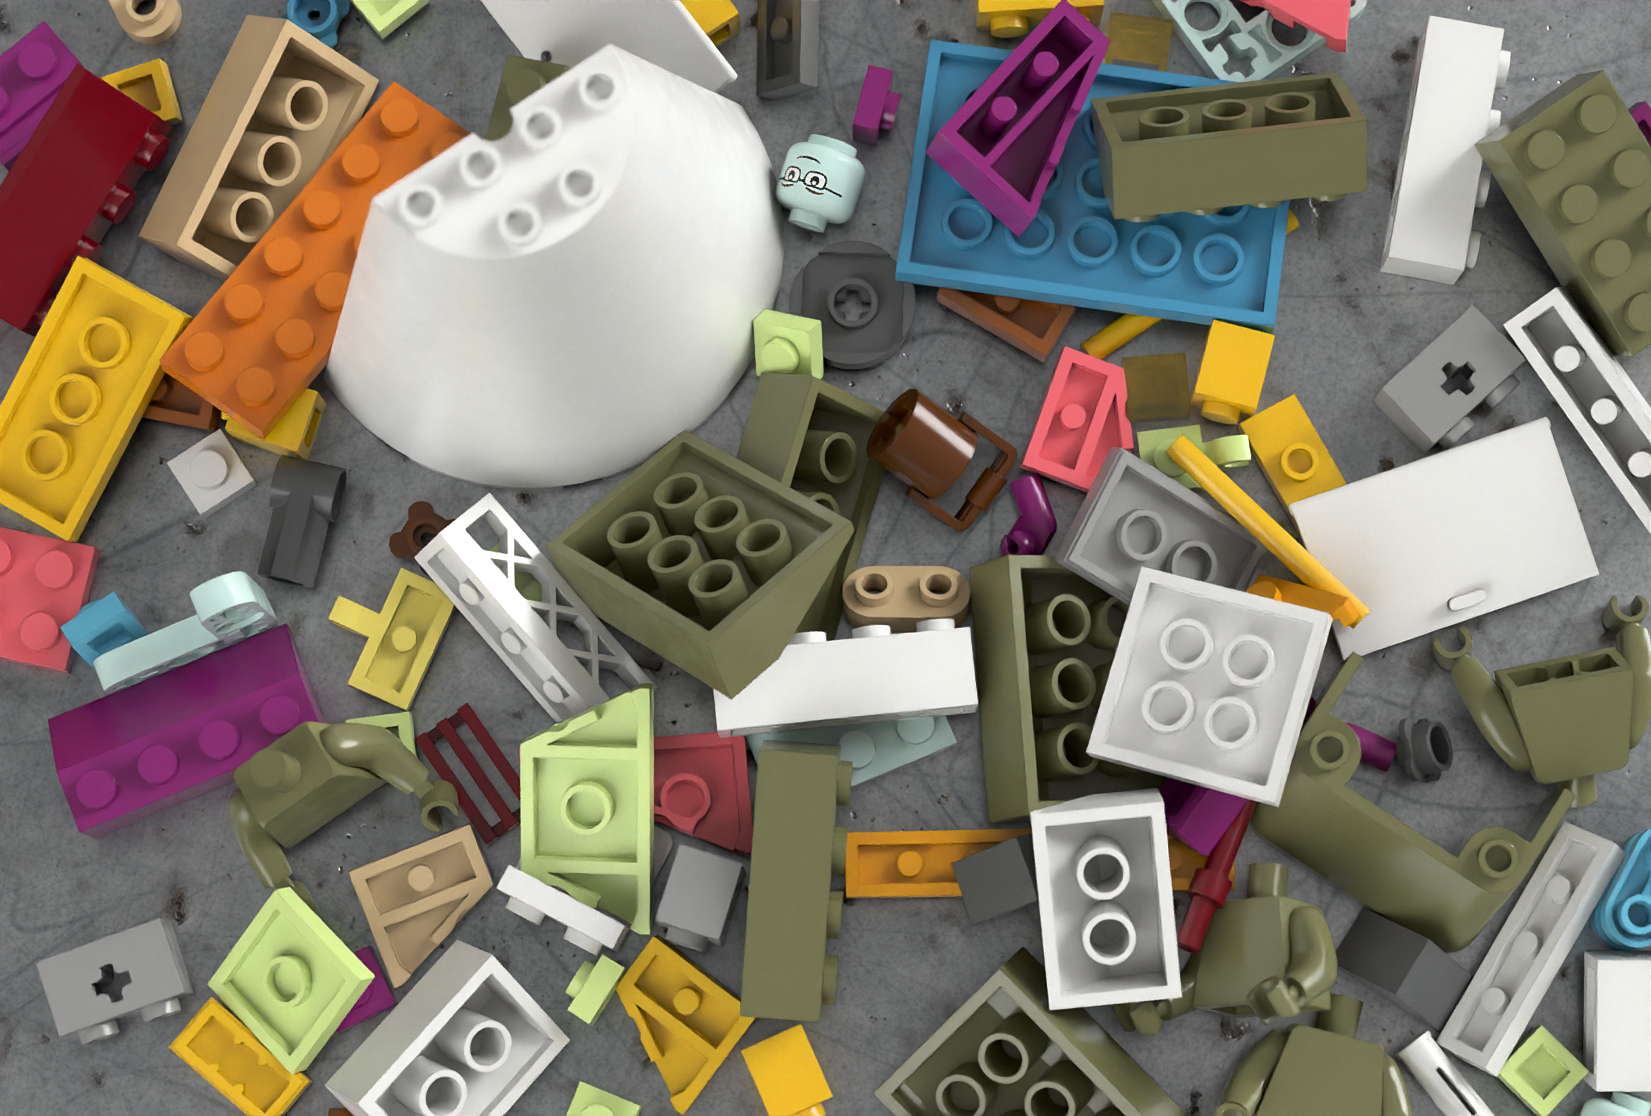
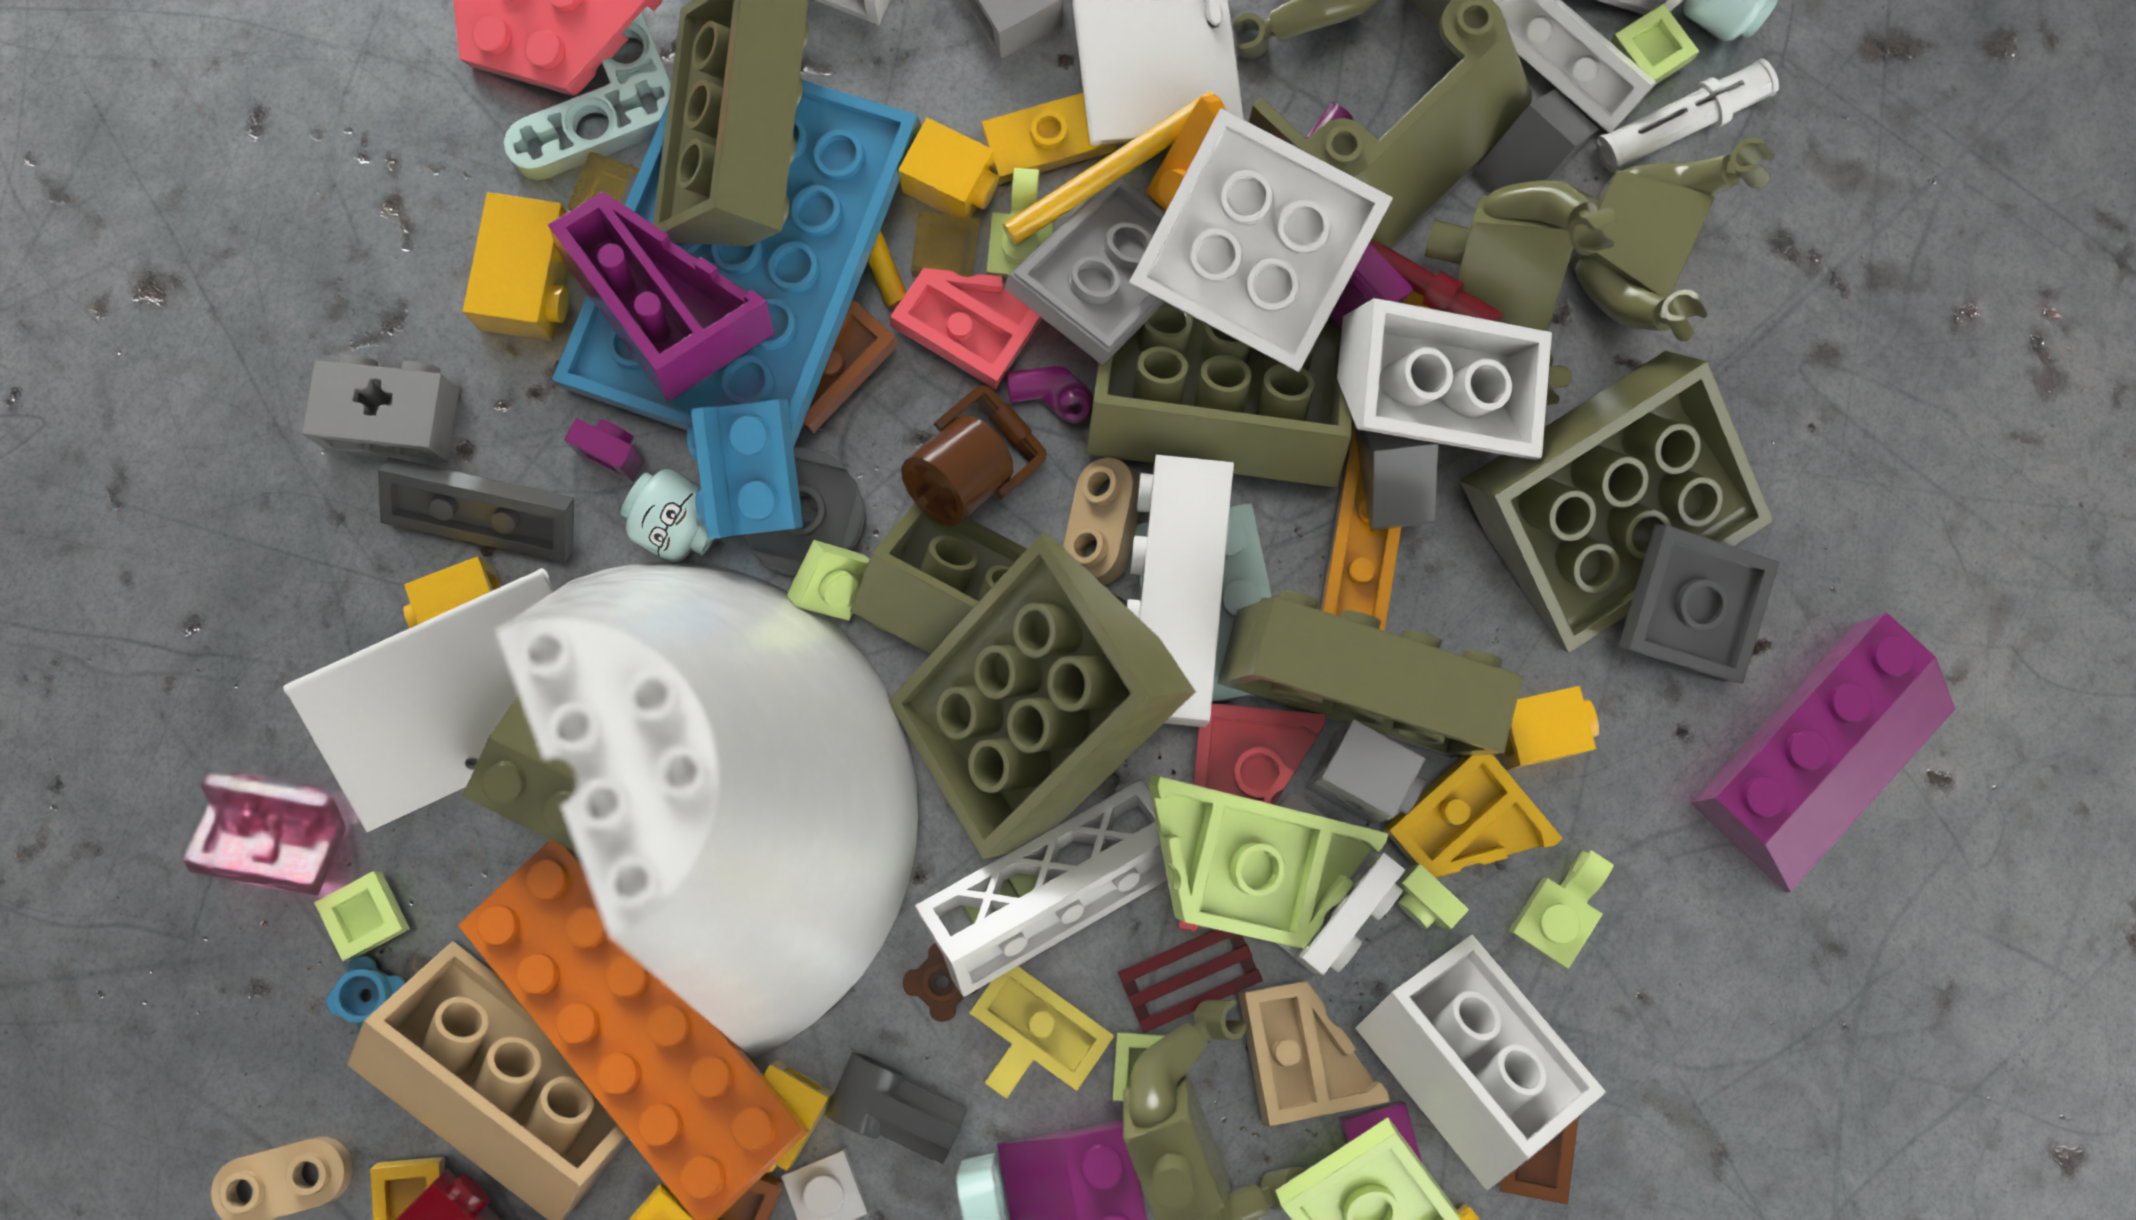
camera: 85 degrees left, 0 degrees up
dark grey plate [1396,718,1453,782] -> none
none -> dark azure bracket [687,399,803,539]

